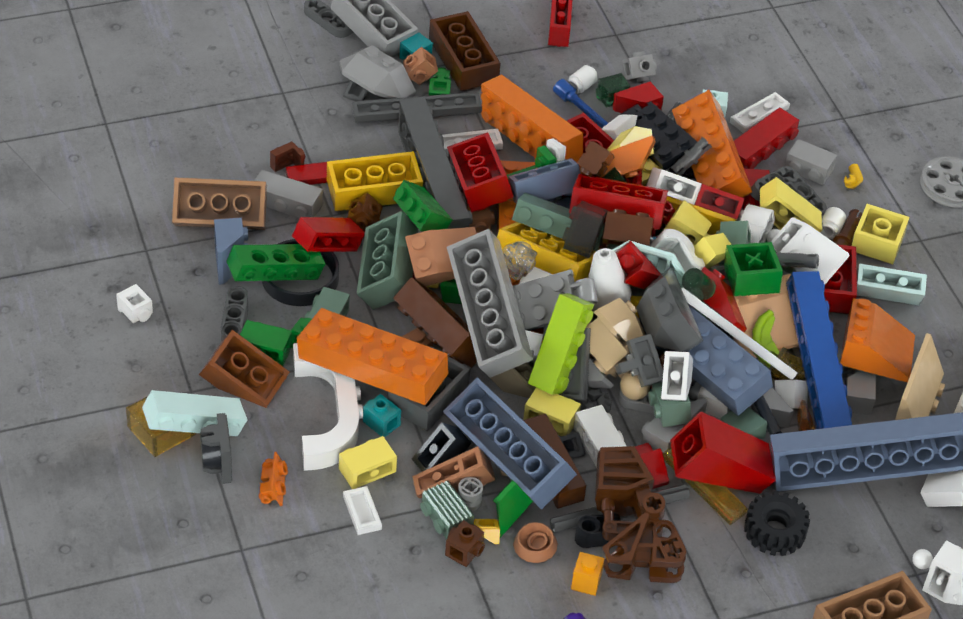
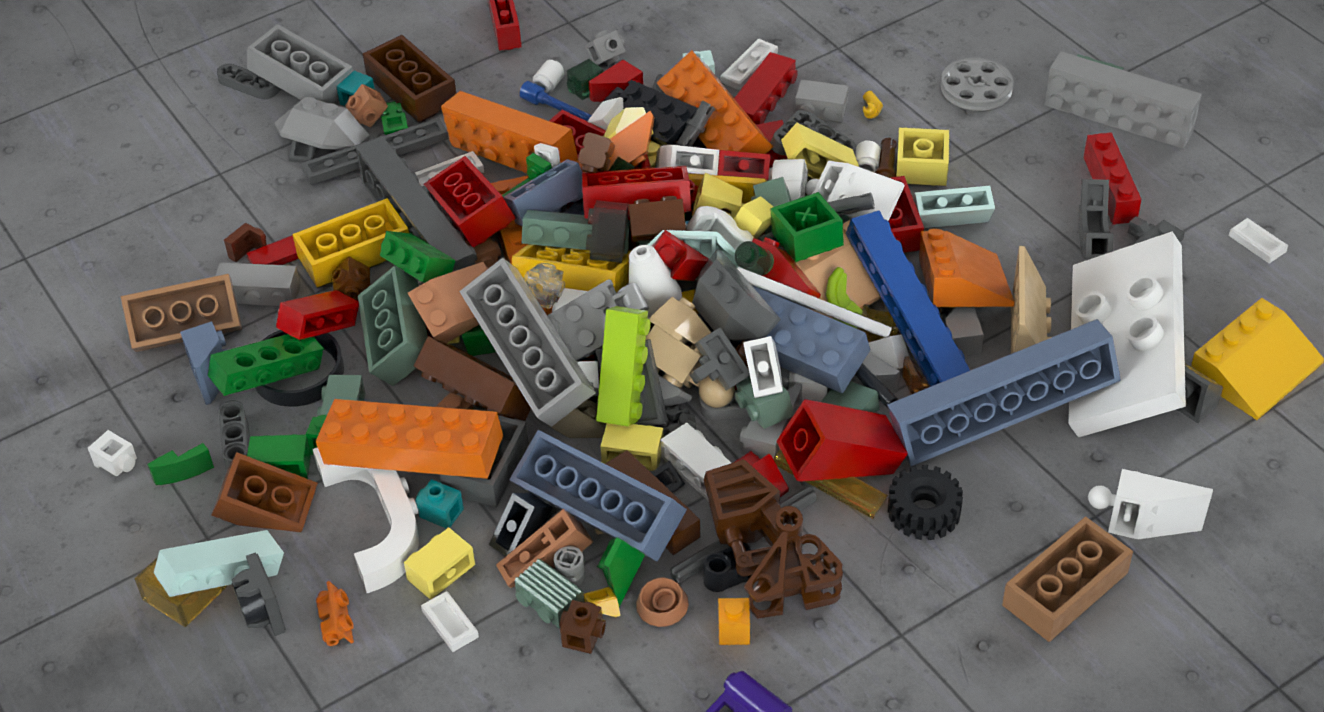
camera: 10 degrees left, 0 degrees up
none -> green slope [147,443,214,485]

